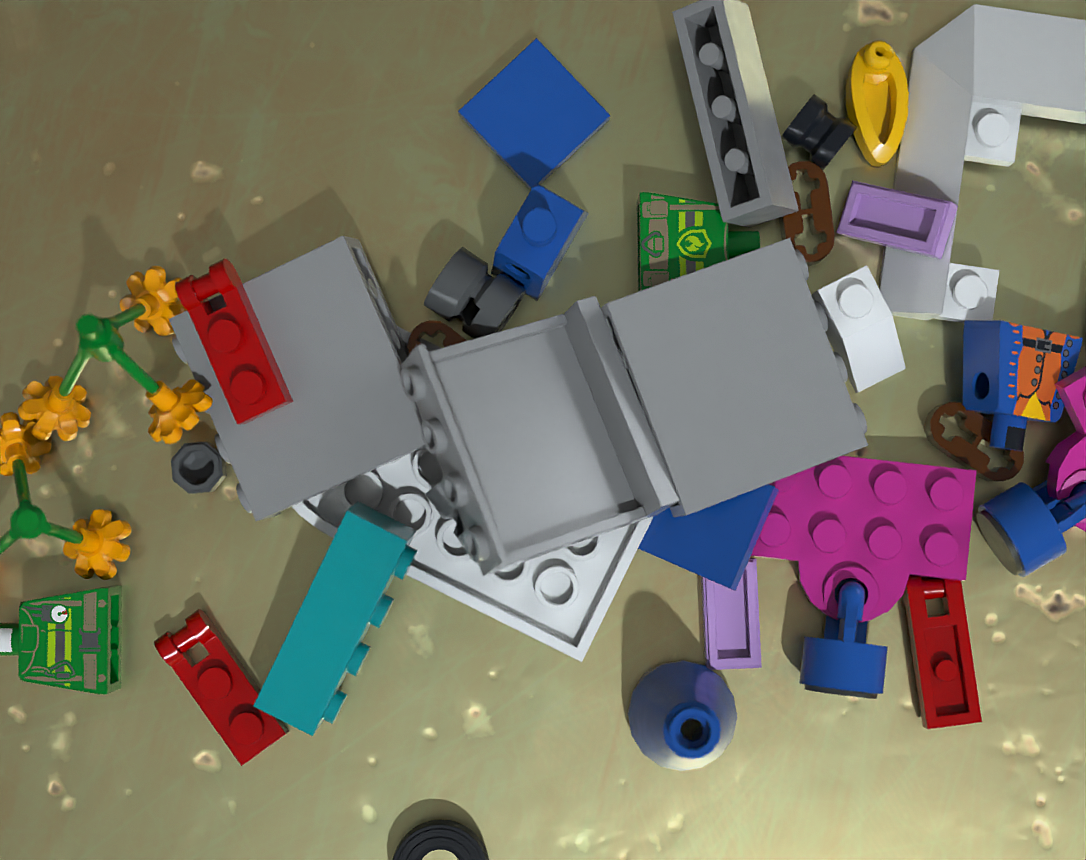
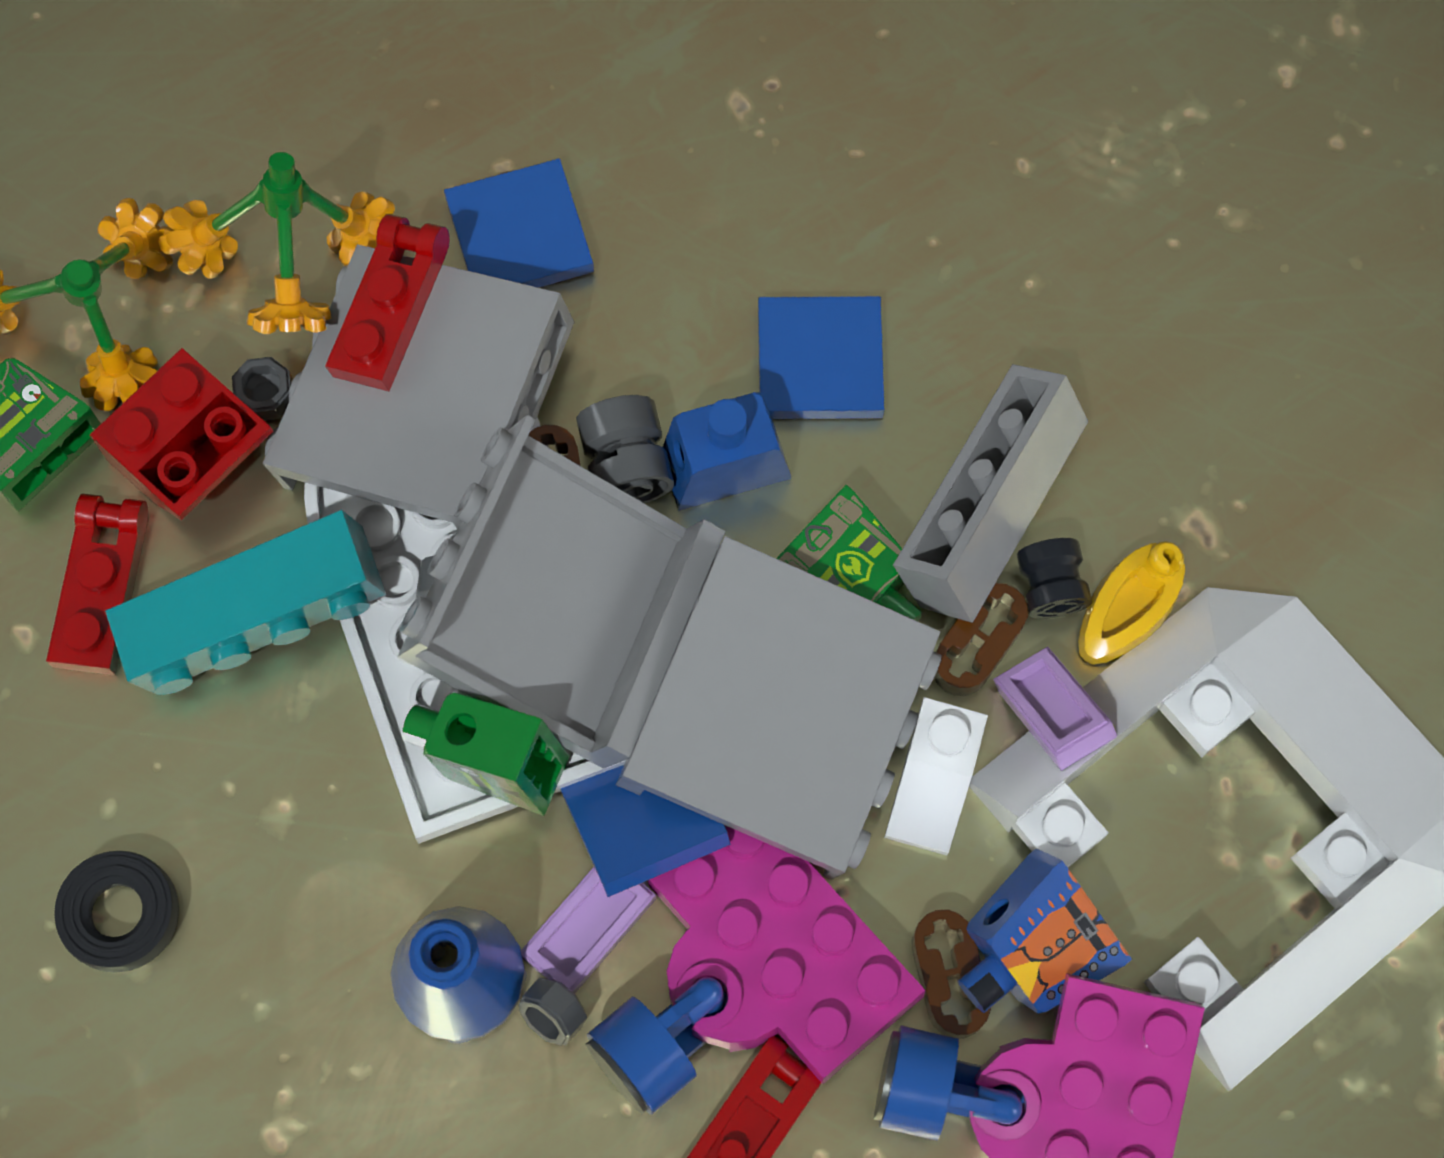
camera: 40 degrees right, 15 degrees down
none -> red slope [90,348,273,521]
none -> green torso [402,692,569,816]
none -> blue tile [444,158,594,288]
none -> dark grey tile [518,977,587,1046]

